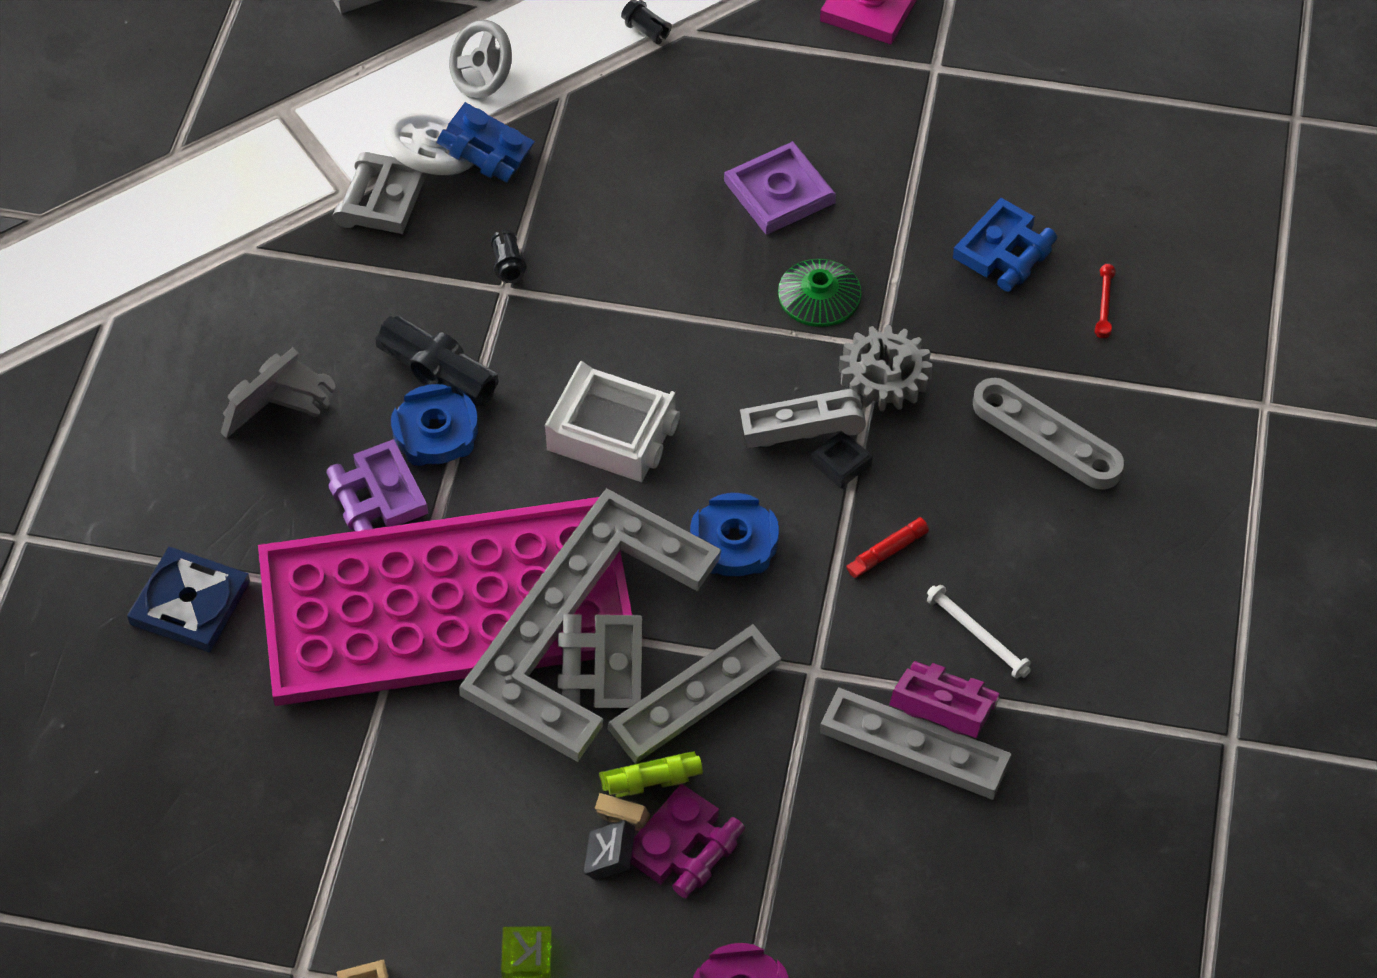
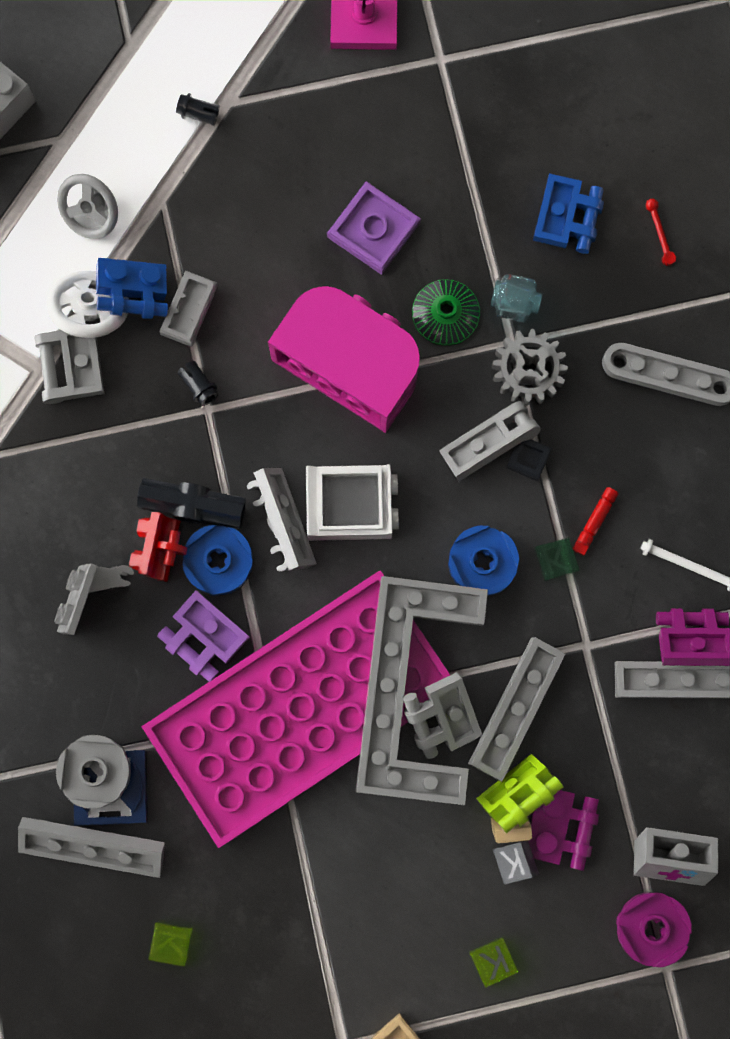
camera: 25 degrees left, 25 degrees up
none -> light grey plate [18,817,165,878]
none -> light grey plate [56,735,131,809]
none -> red hips [129,512,188,582]
none -> clear neon green tile [149,922,192,966]
none -> light grey plate [159,270,218,347]
none -> light grey plate [247,468,317,571]
none -> dark pink brick [268,286,420,433]
none -> clear light blue head [490,274,543,322]
none -> clear green tile [534,537,579,581]
none -> light grey brick [634,827,718,886]

